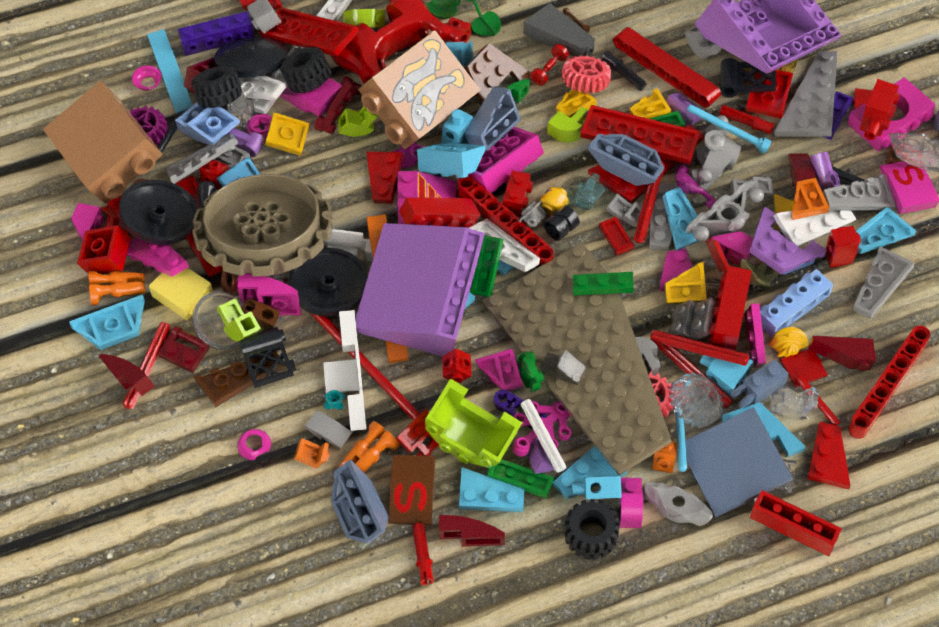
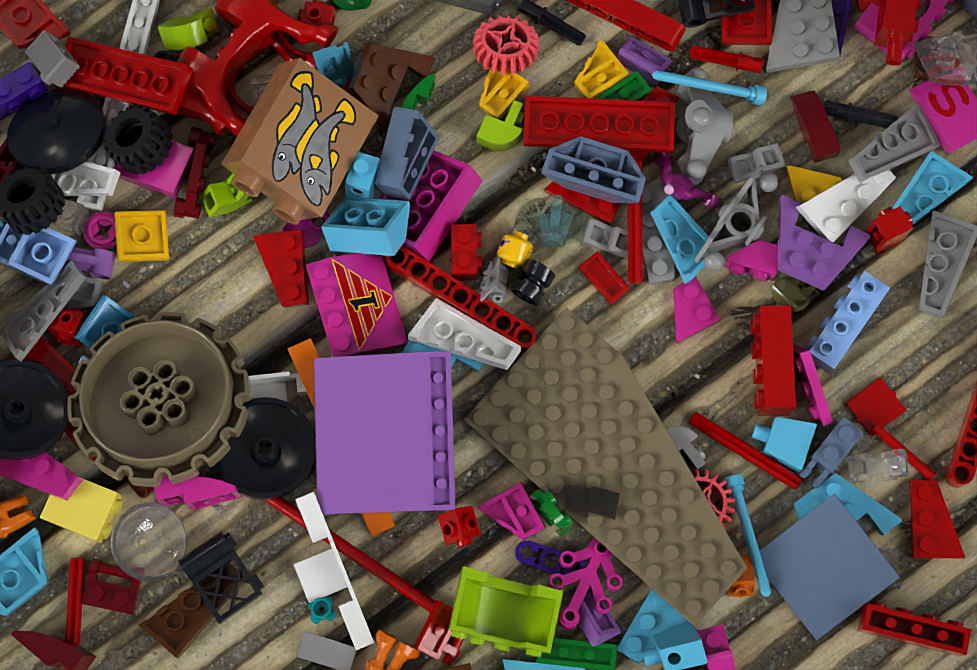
camera: 15 degrees left, 20 degrees up
black cone [197,181,216,208] -> none
lime brick [216,298,261,341] -> none
reddish brown leg [241,299,281,331] -> none
red brick [399,197,481,228] -> none
green plate [470,235,504,297] -> none
white axle [521,399,566,473] -> none
red wheel [530,44,569,86] -> none
green plate [573,272,634,296] -> none
light grey piece [644,482,713,526] -> none
red axle [650,330,749,366] -> none
yellow wing [664,262,707,304] -> none
flat silver plate [668,297,716,340] -> none
clear gear [669,372,724,429] -> none
red piece [705,238,729,273] -> none
yellow hat [768,327,809,357] -> none
orange wing [791,178,829,220] -> none
dark red slope [808,335,876,371] -> none
medium lavender piece [810,152,840,192] -> none

